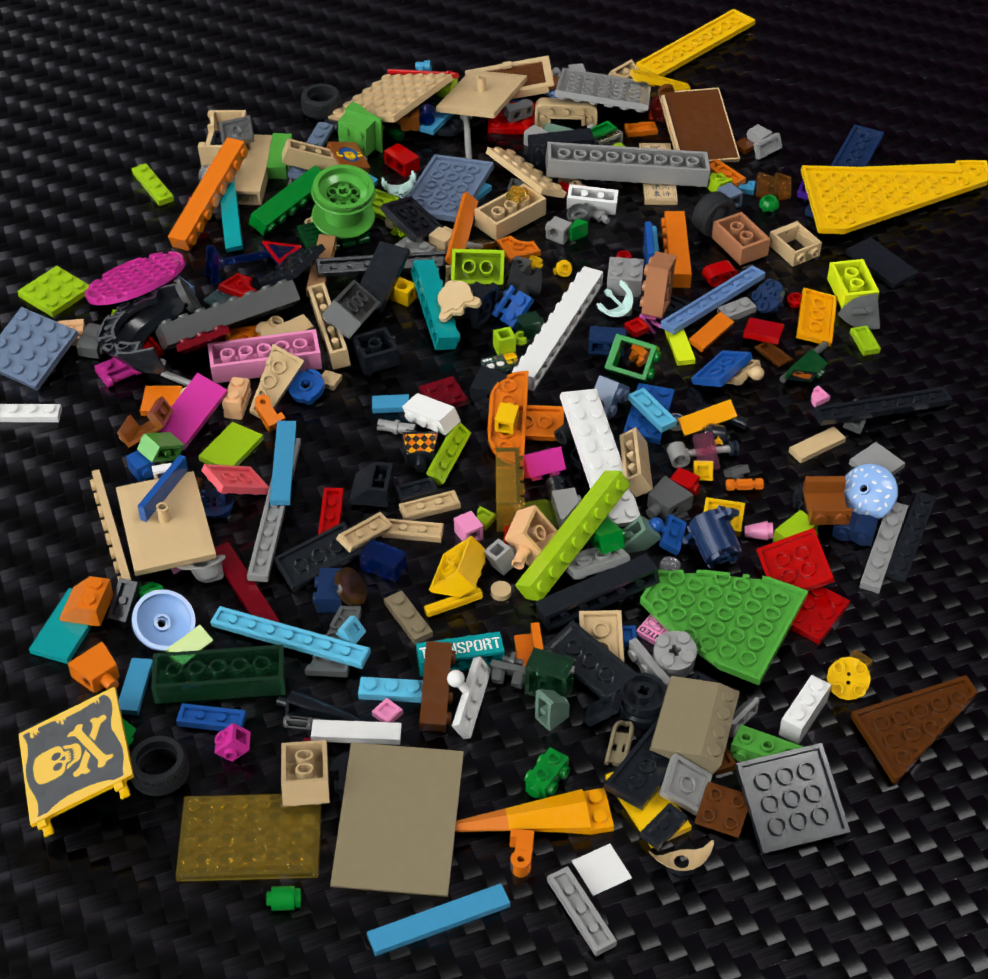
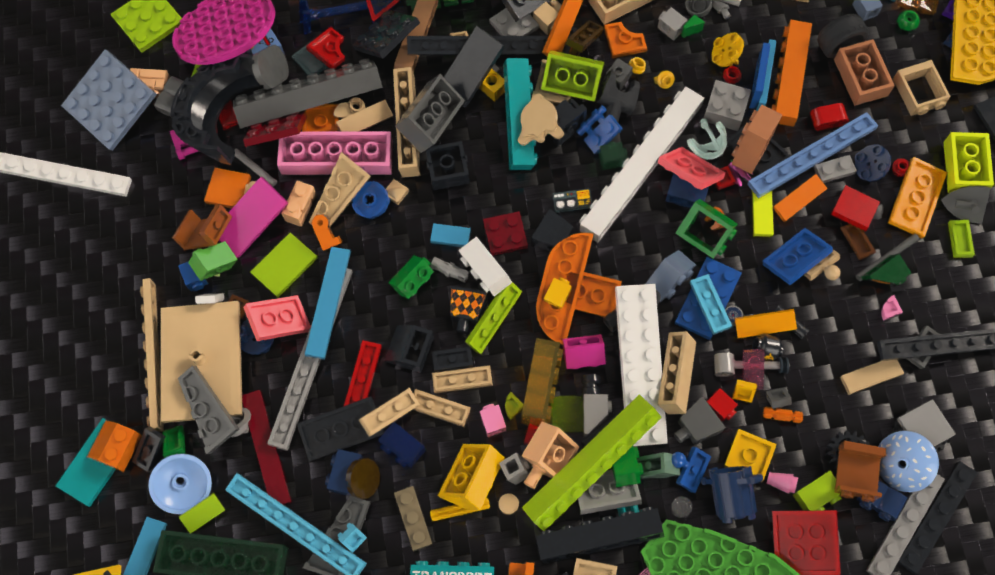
camera: 15 degrees right, 25 degrees up
orange torso [68,642,120,693] -> none
blue tile [137,455,188,522] -> none
lime brick [493,326,527,357] -> none
none -> dark grey wing [178,366,239,454]
none -> green brick [389,255,434,299]
none -> coral plate [658,147,725,190]
none -> yellow plate [712,32,744,67]

